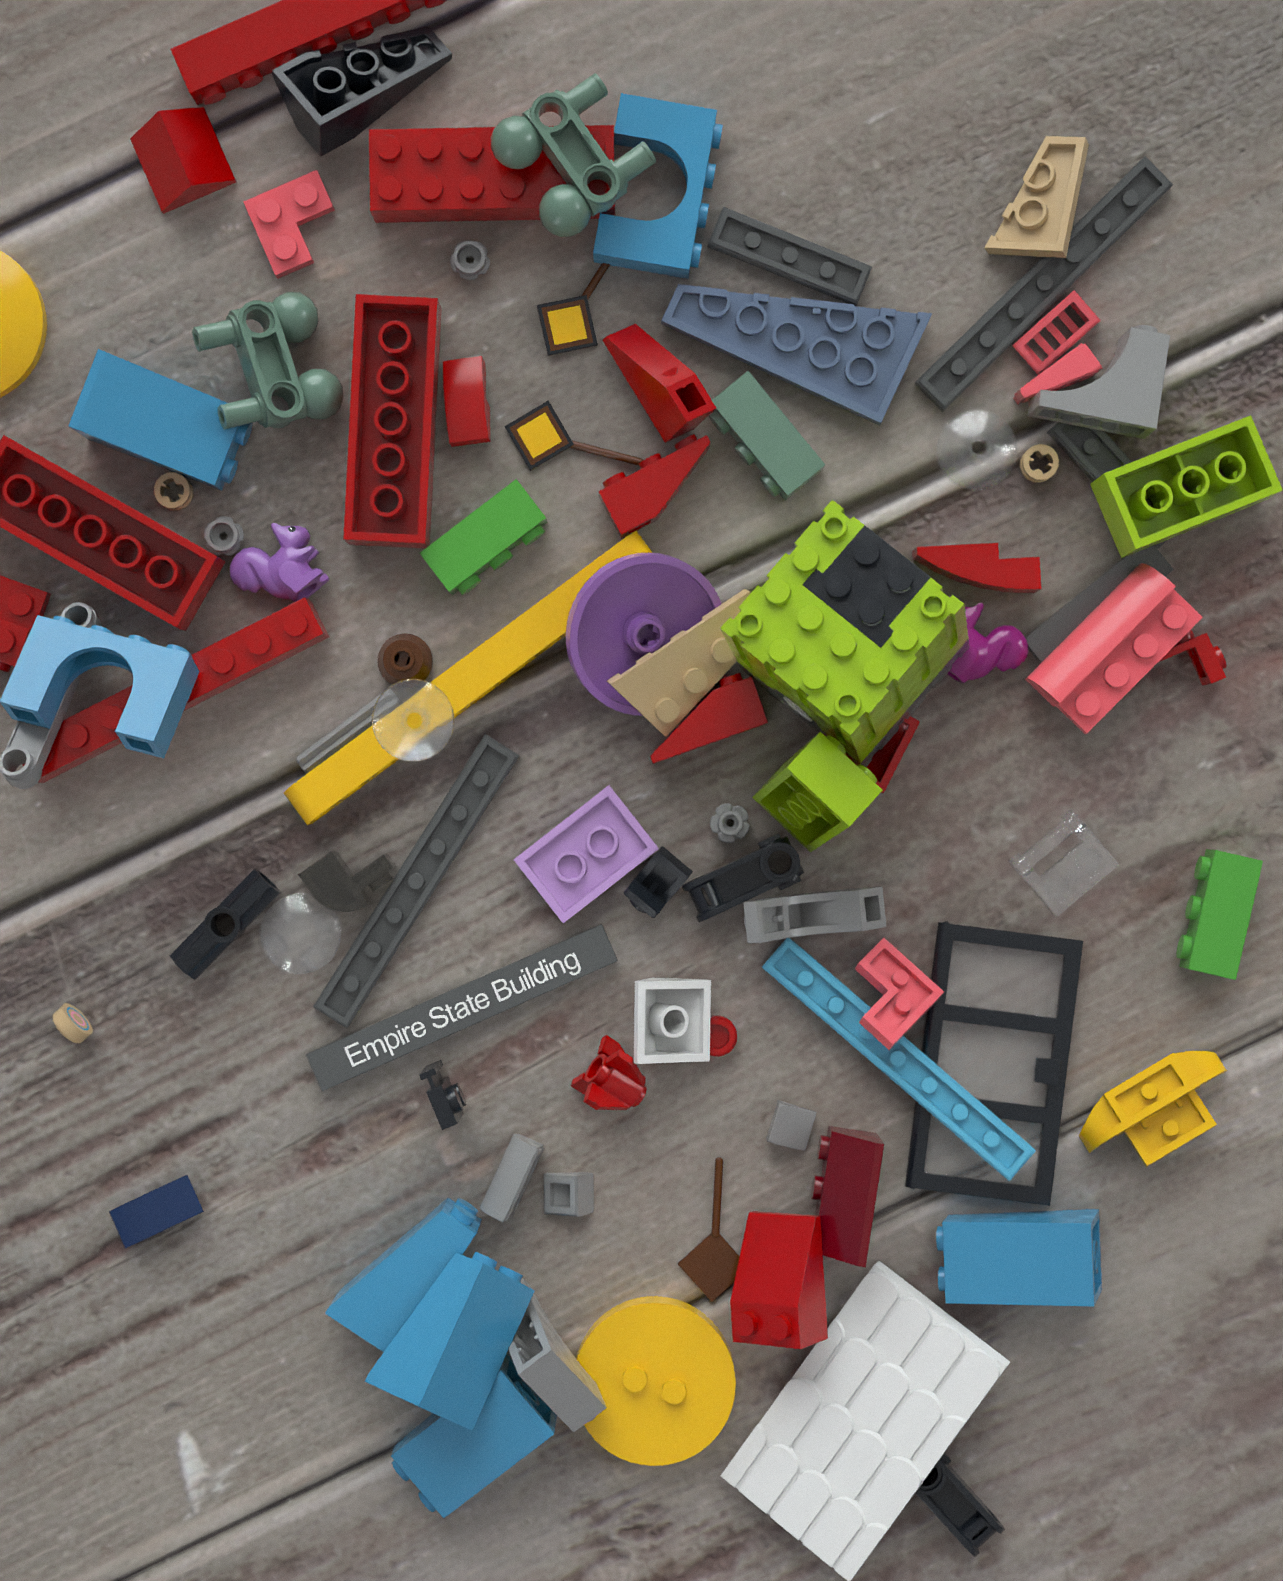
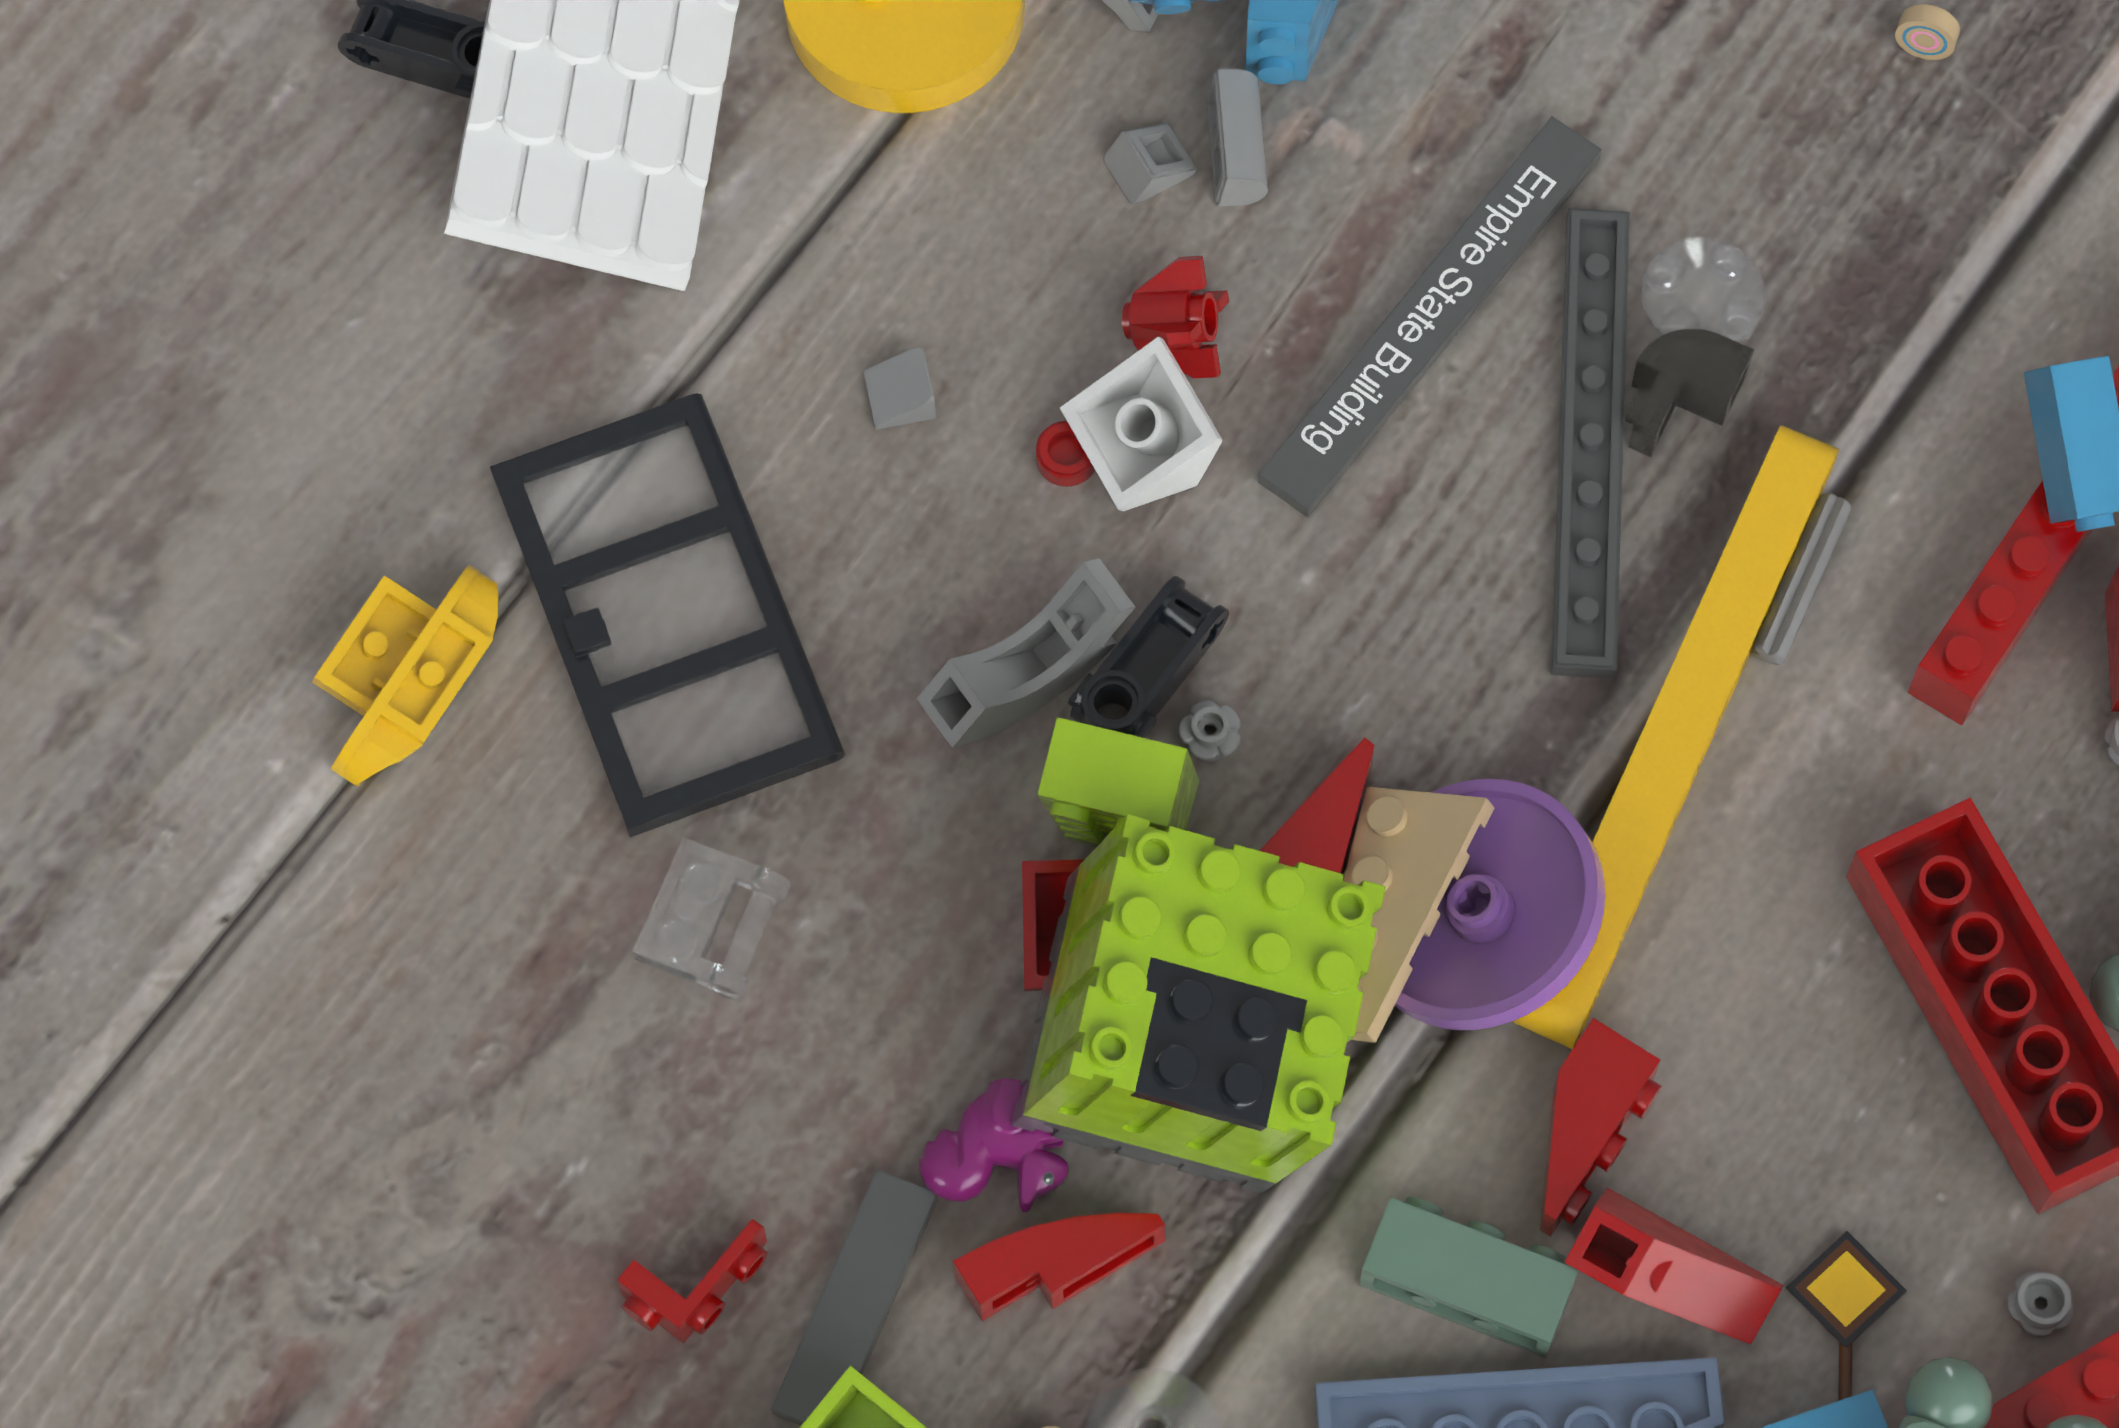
camera: 160 degrees right, 20 degrees down
black piece [170,868,281,980] -> none
medium lavender animal [230,523,329,602] -> none
clear dish [372,679,454,761] -> none
reddish brown cone [378,633,433,688] -> none
black plate [419,1060,467,1130] -> none
bright green brick [420,479,548,595] -> none
red slope [443,356,491,447] -> none
piece [505,400,643,471] -> none
lavender plate [514,785,659,923] -> none
black bracket [624,846,693,918] -> none
reddish brown piece [678,1157,740,1302] -> none
red slope [730,1211,828,1349] -> none
medium azure tile [762,938,1036,1181] -> none
dark red slope [811,1126,884,1268] -> none
coral plate [855,938,944,1050] -> none
dark azure slope [936,1209,1102,1307] -> none
coral brick [1025,563,1203,734] -> none
bright green brick [1176,849,1263,980] -> none

